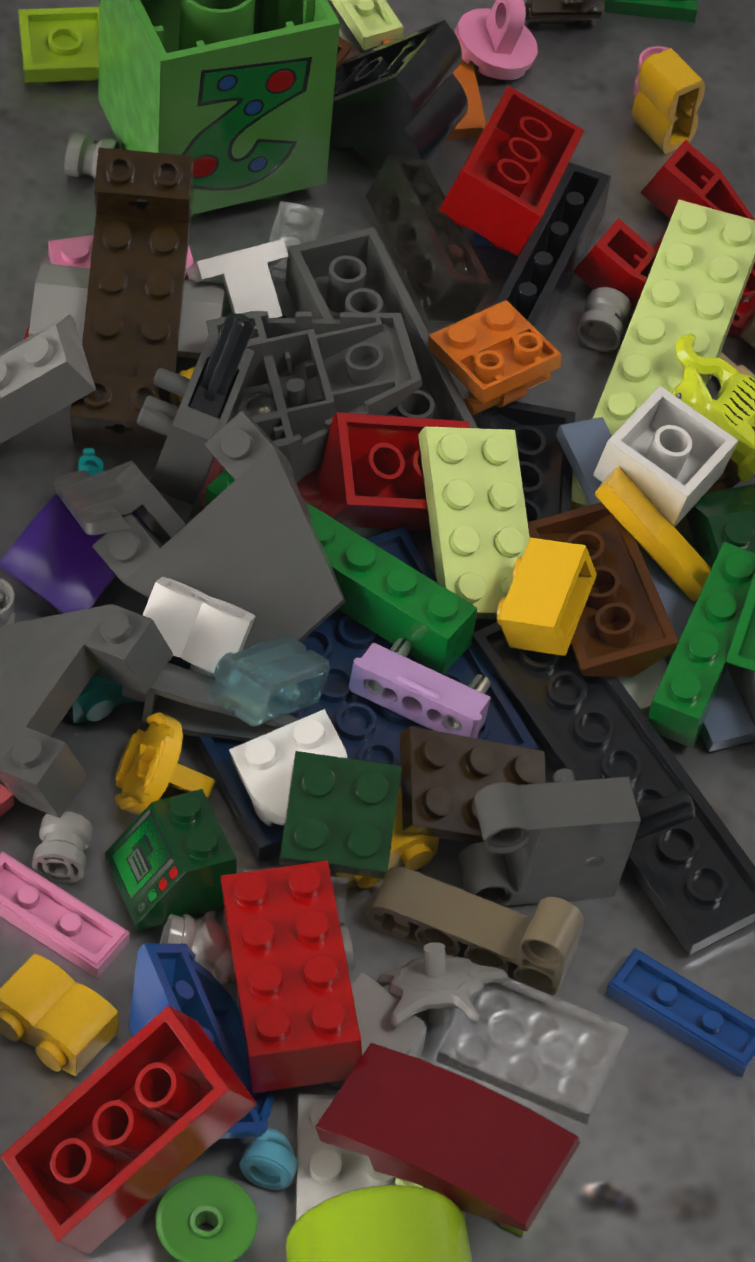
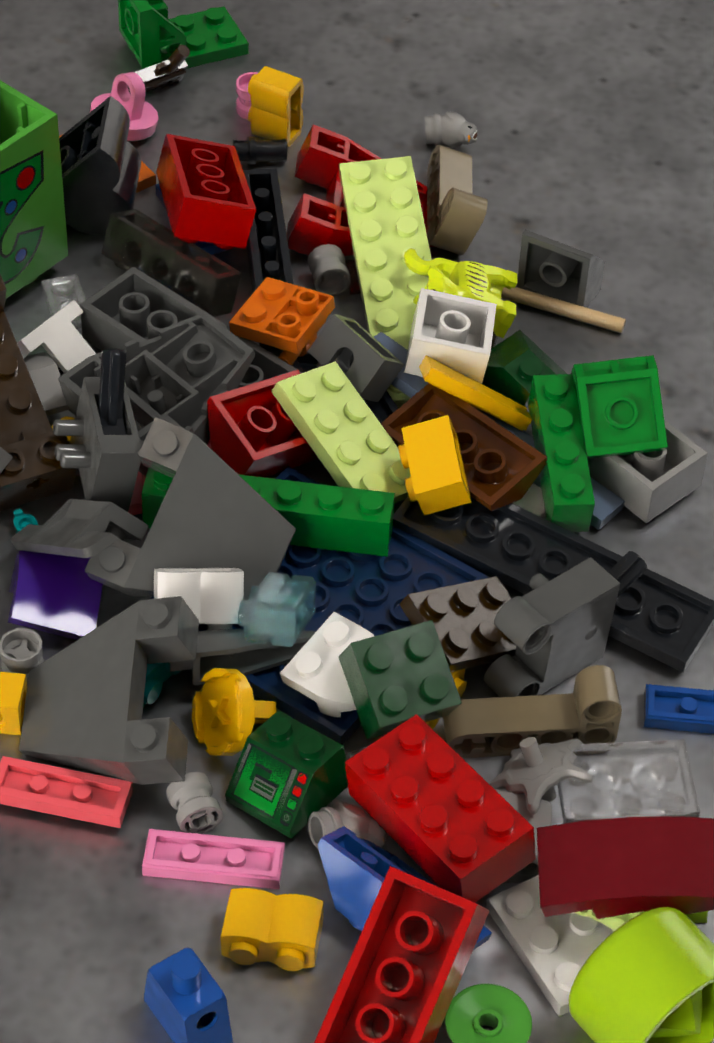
camera: 25 degrees left, 5 degrees down
medium azure tile [239,1128,299,1190] -> none
lavender piece [349,638,491,739] -> none
none -> black pin [232,137,288,165]
none -> dark grey brick [308,314,404,402]

